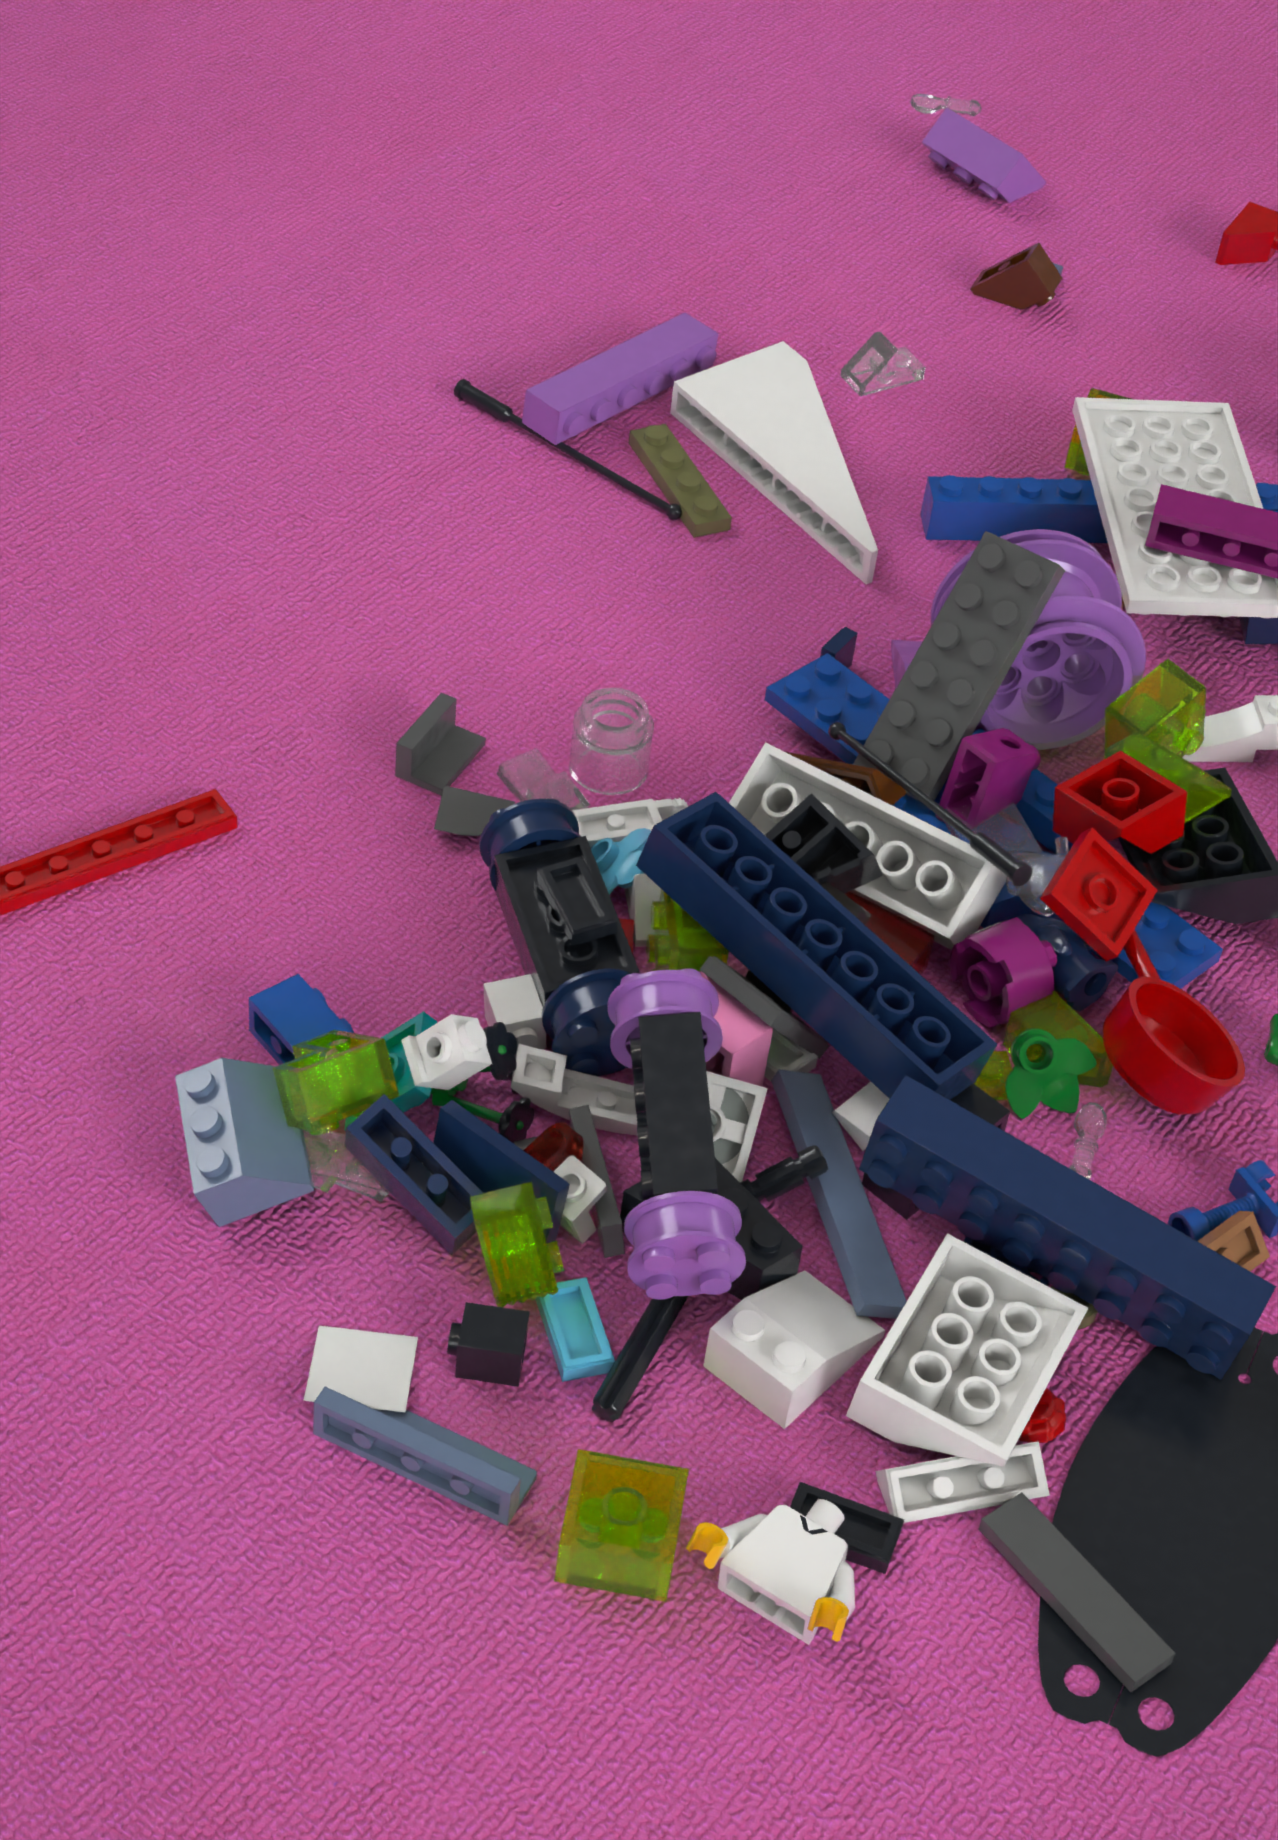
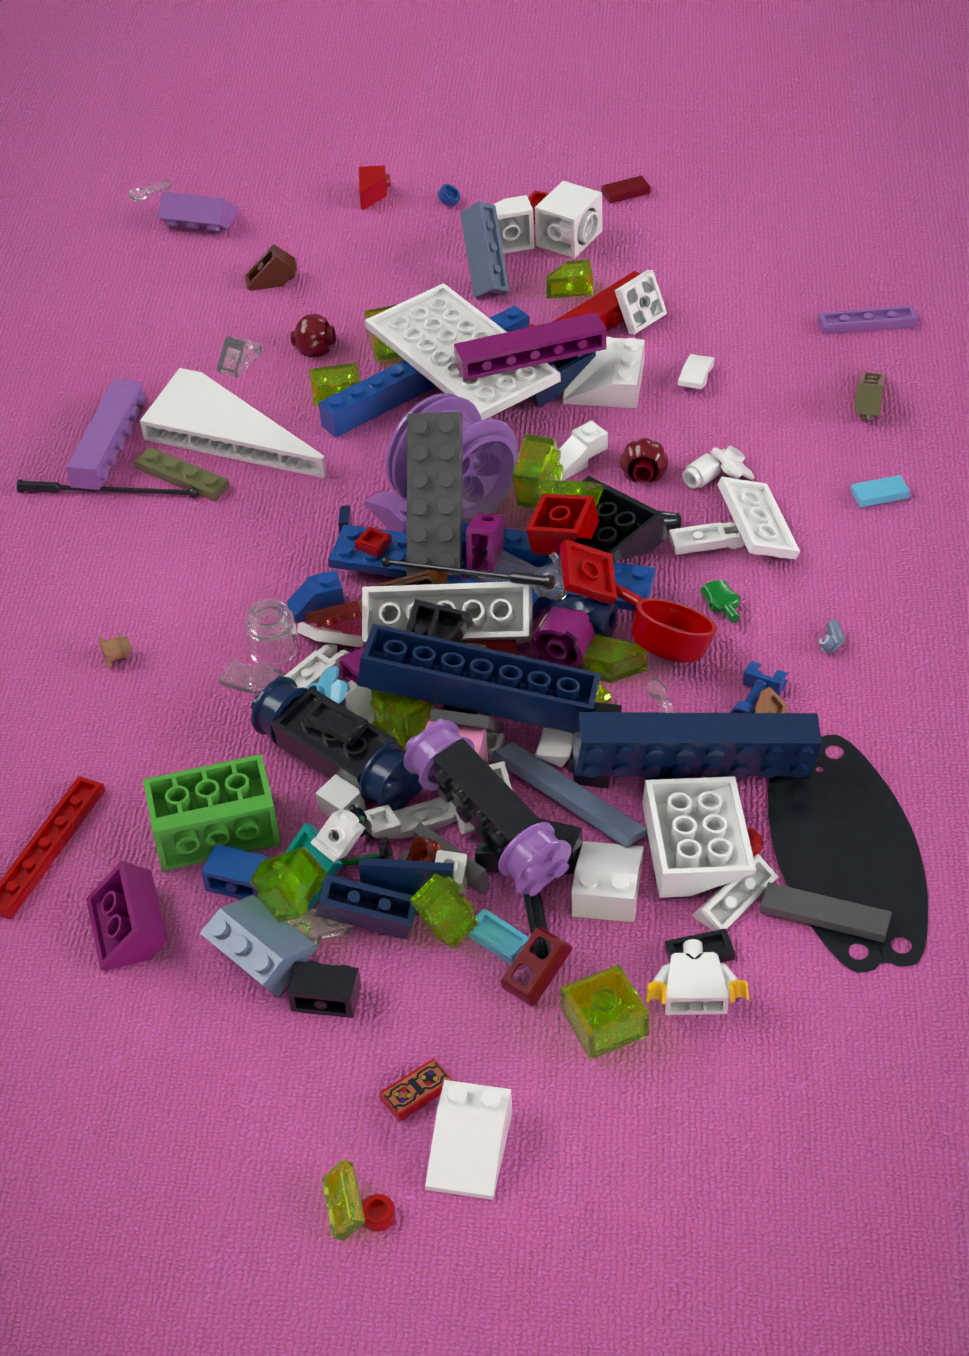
camera: 25 degrees left, 0 degrees up
white sticker [303,1325,418,1413] -> none
sand blue panel [313,1386,537,1526] -> none
dark grey panel [395,692,486,796] -> none
dark grey brick [434,785,515,836] -> none
black brick [447,1302,530,1387] -> none
black axle [740,1145,828,1202] -> none
green plate [1005,1028,1097,1119] -> none
none -> magenta slope [86,860,168,971]
none -> medium nougat brick [98,633,132,668]
none -> bright green brick [143,754,281,872]
none -> blue slope [287,570,345,623]
none -> black brick [287,961,361,1018]
none -> dark red plant [290,314,336,357]
none -> white tile [297,622,363,648]
none -> clear red plate [305,600,362,628]
none -> clear neon green brick [309,363,360,406]
none -> clear neon green plate [322,1160,365,1241]
none -> red tile [354,526,392,558]
none -> red tile [360,1194,396,1231]
none -> tile [379,1058,453,1122]
none -> white slope [425,1080,513,1200]
none -> dark red piece [501,927,572,1006]

